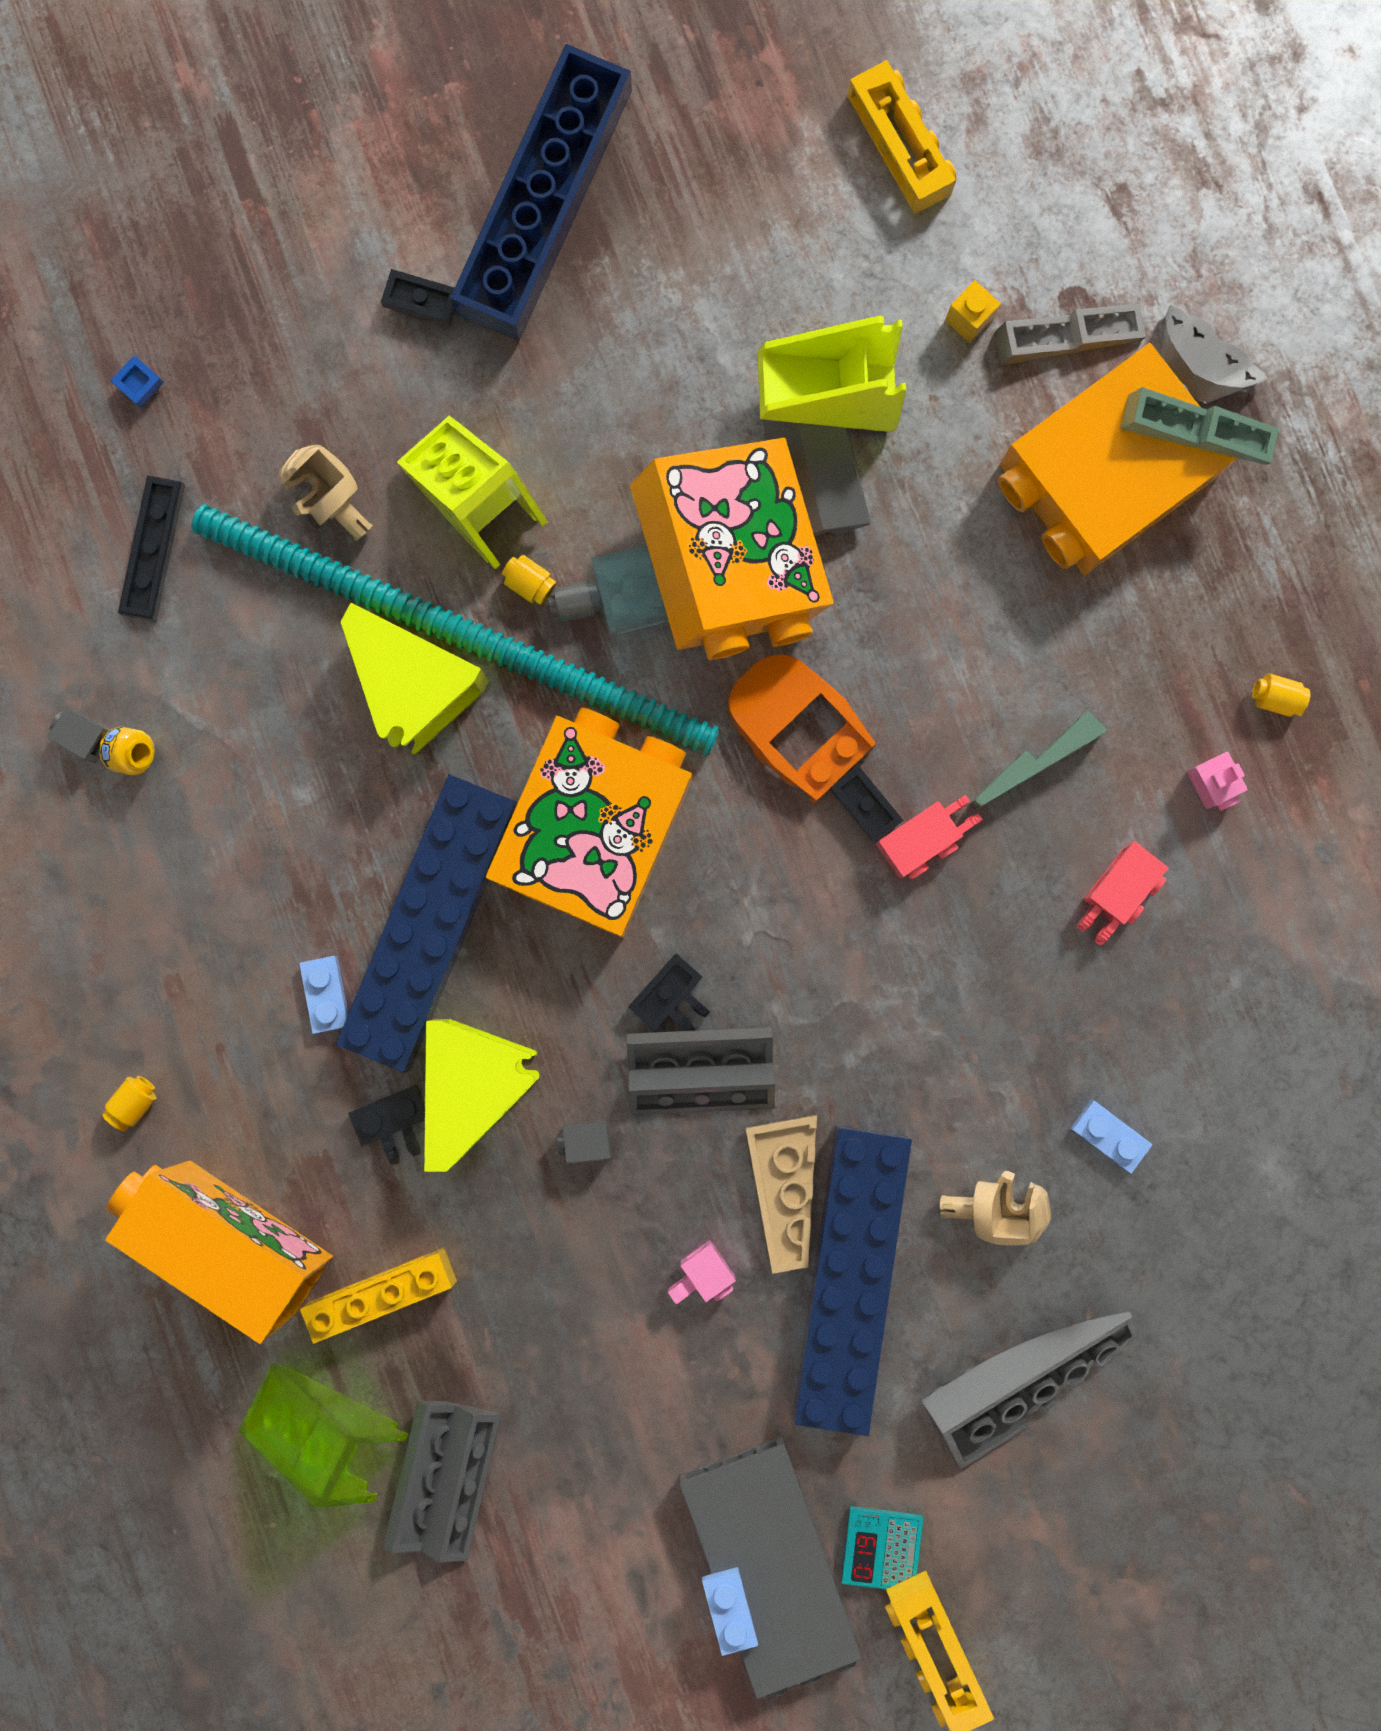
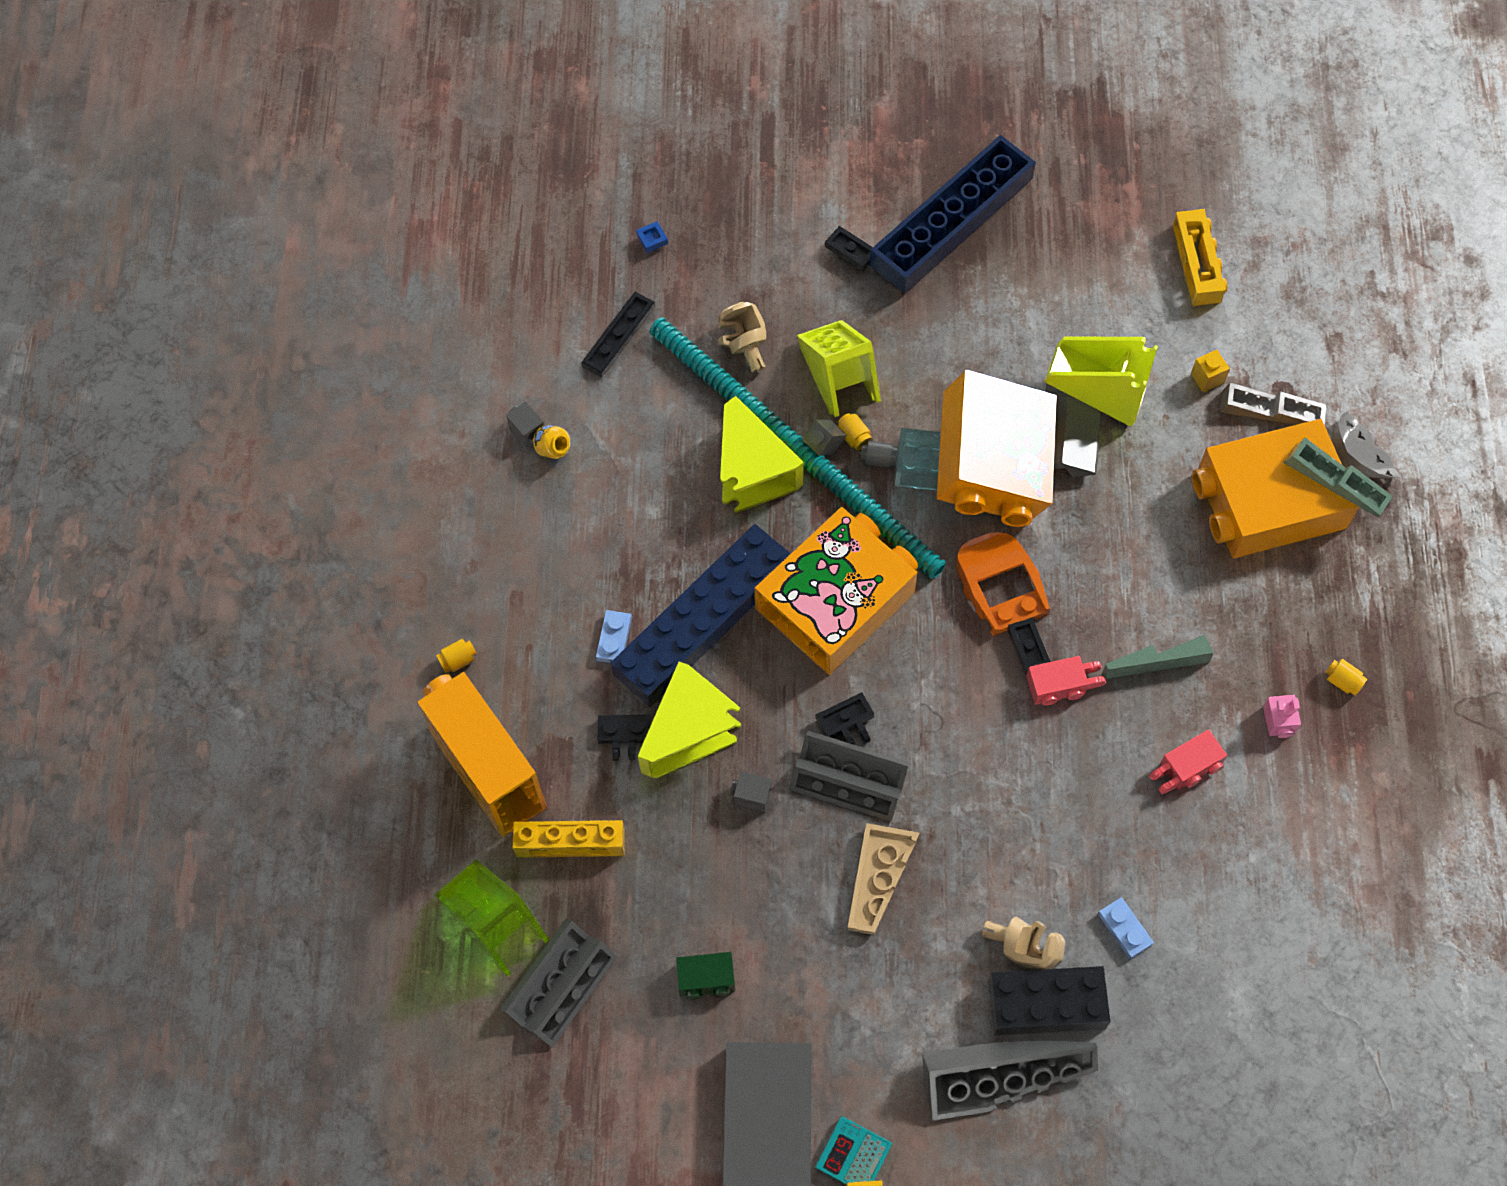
camera: 25 degrees right, 20 degrees down
bright pink brick [668,1240,736,1304] -> none
light blue plate [702,1567,758,1656] -> none
dark blue brick [792,1125,912,1436] -> none
none -> dark green brick [676,952,735,1000]
none -> dark grey brick [802,419,847,456]
none -> black brick [988,966,1111,1036]

